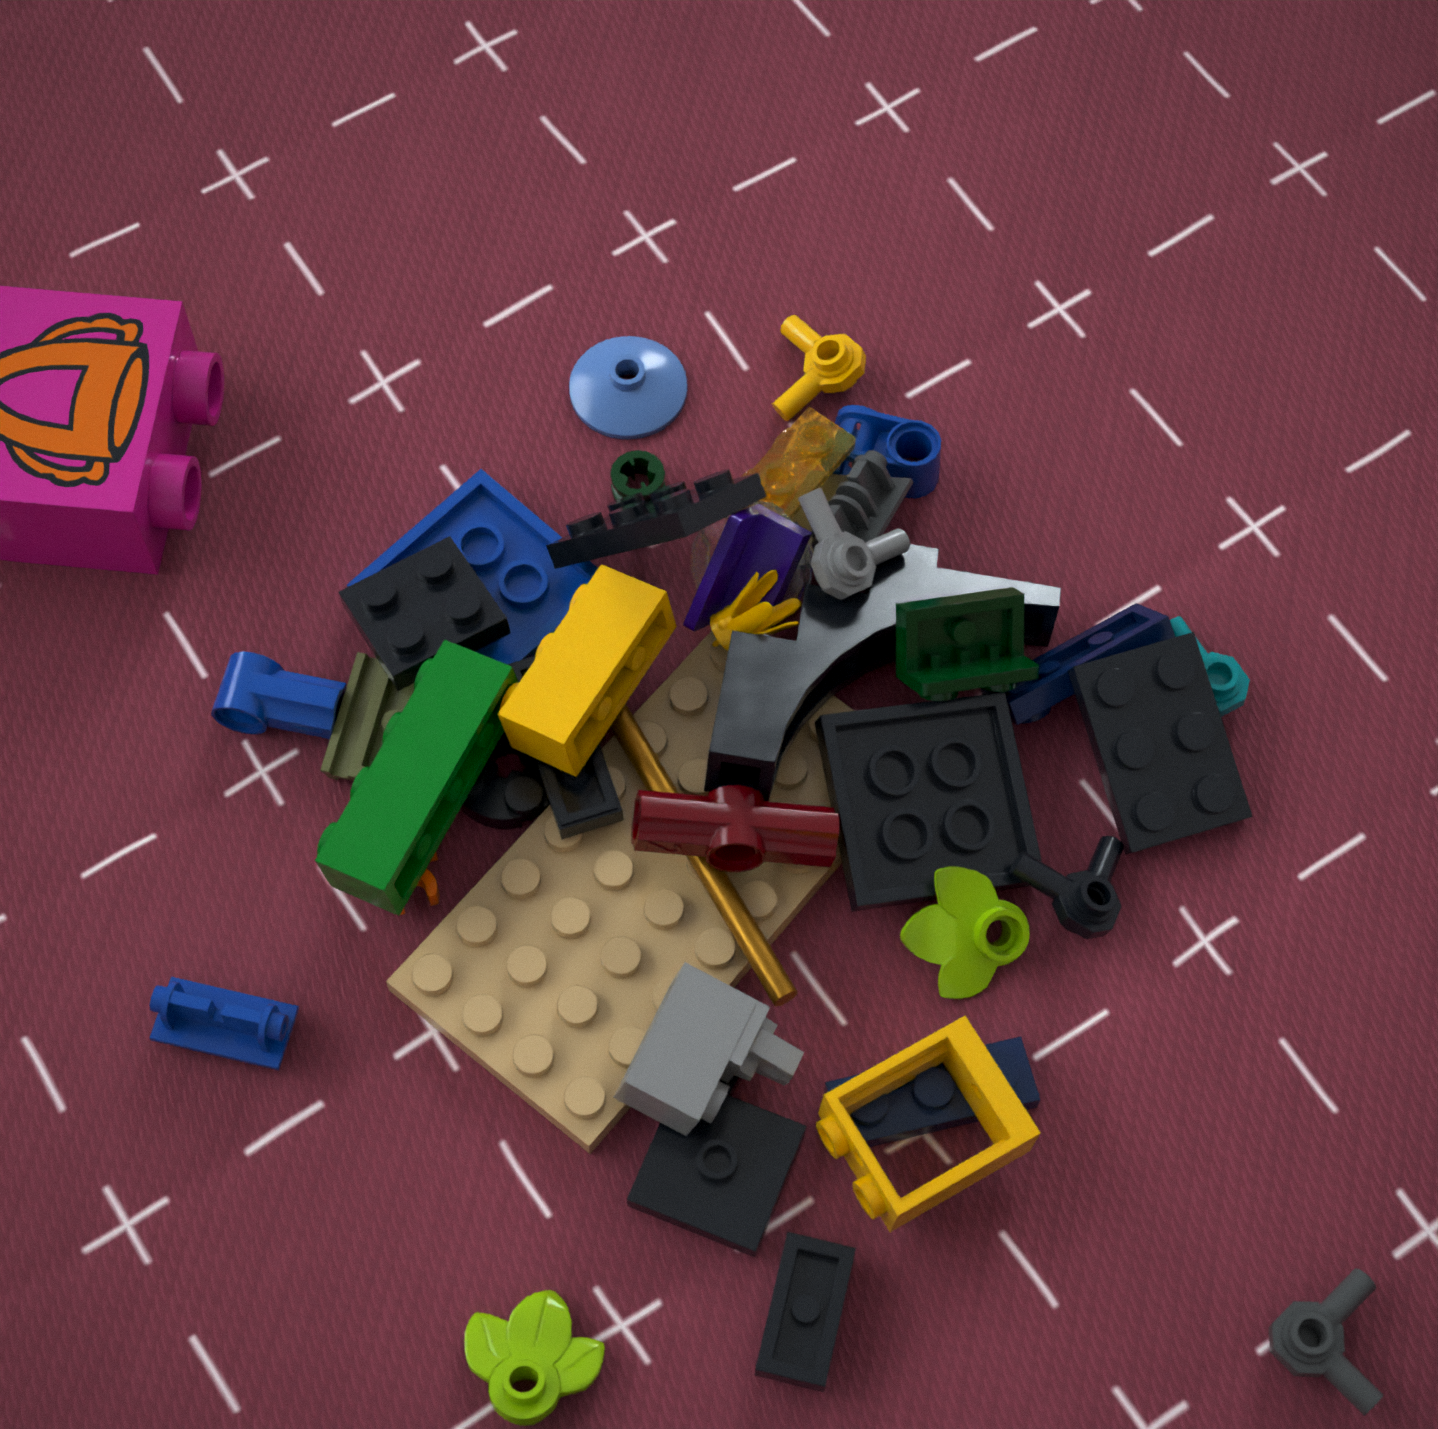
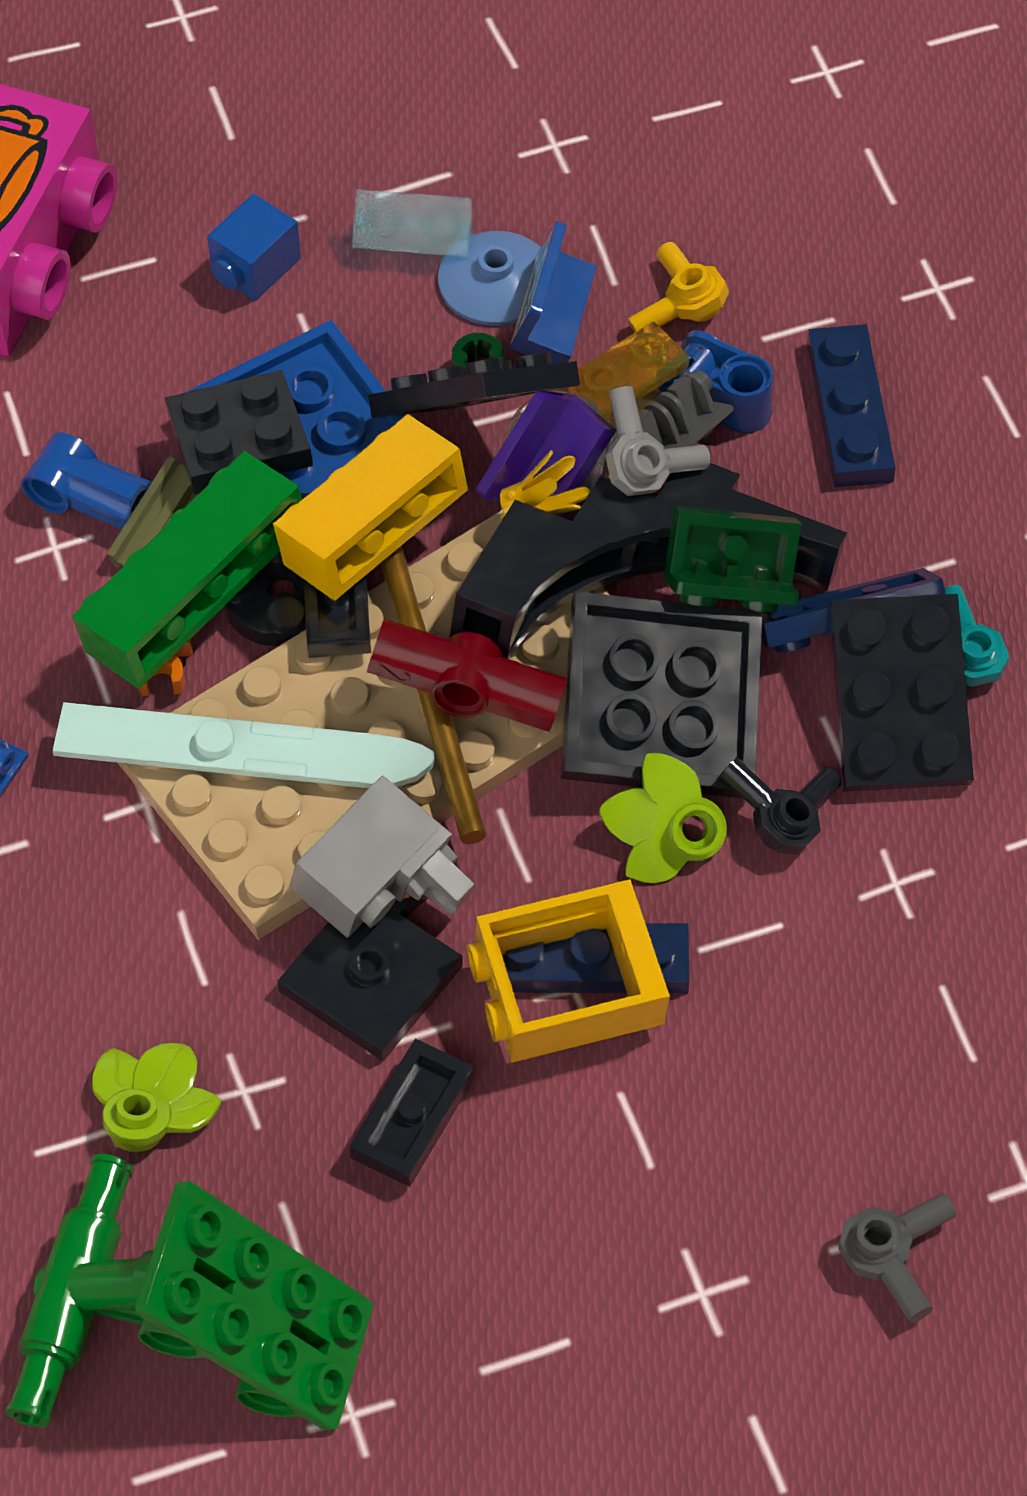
camera: 15 degrees right, 5 degrees down
none -> light aqua piece [53,702,434,788]
none -> blue brick [207,193,301,301]
none -> clear light blue hinge [352,189,474,257]
none -> blue panel [509,221,597,364]
none -> dark blue plate [807,324,896,488]

